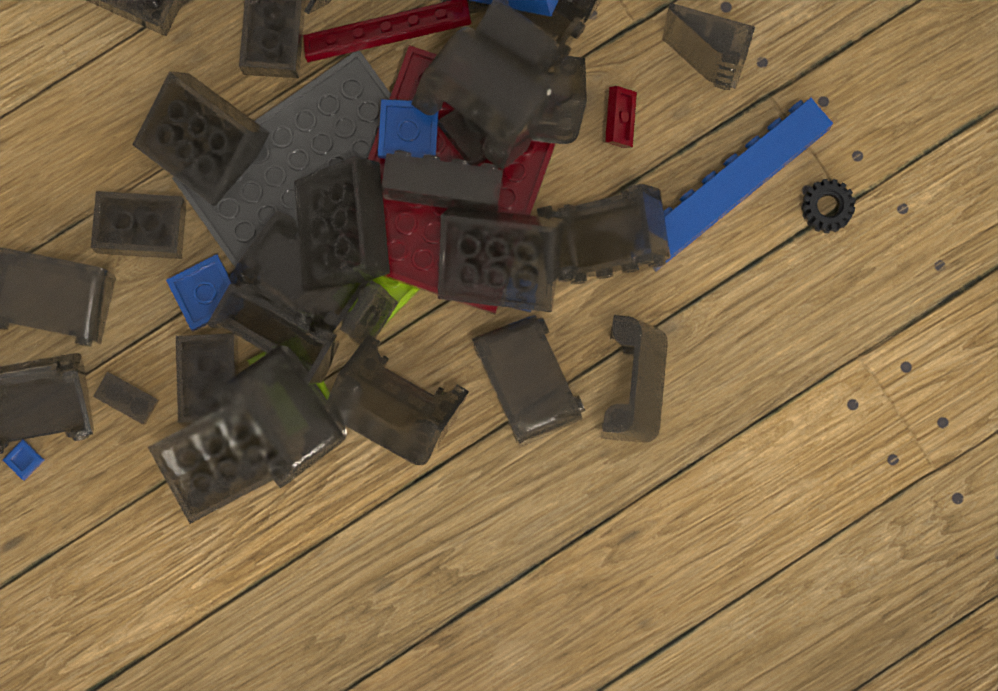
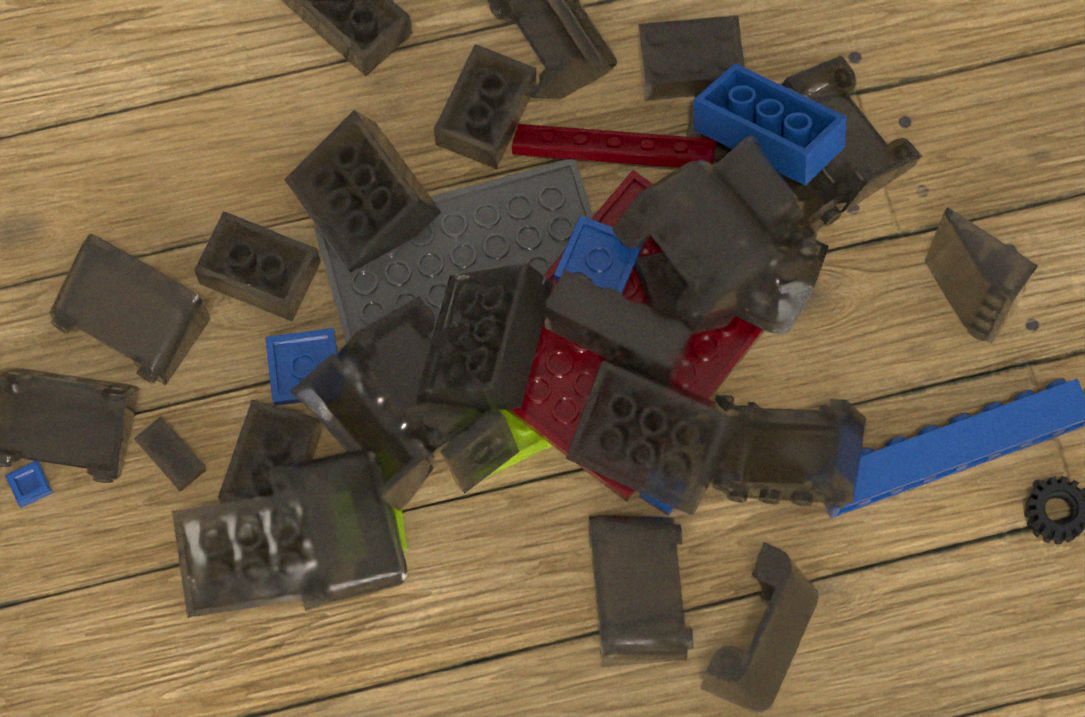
camera: 15 degrees right, 10 degrees down
clear smoke windscreen [326,335,469,465] -> none
dark red plate [605,86,637,148] -> none

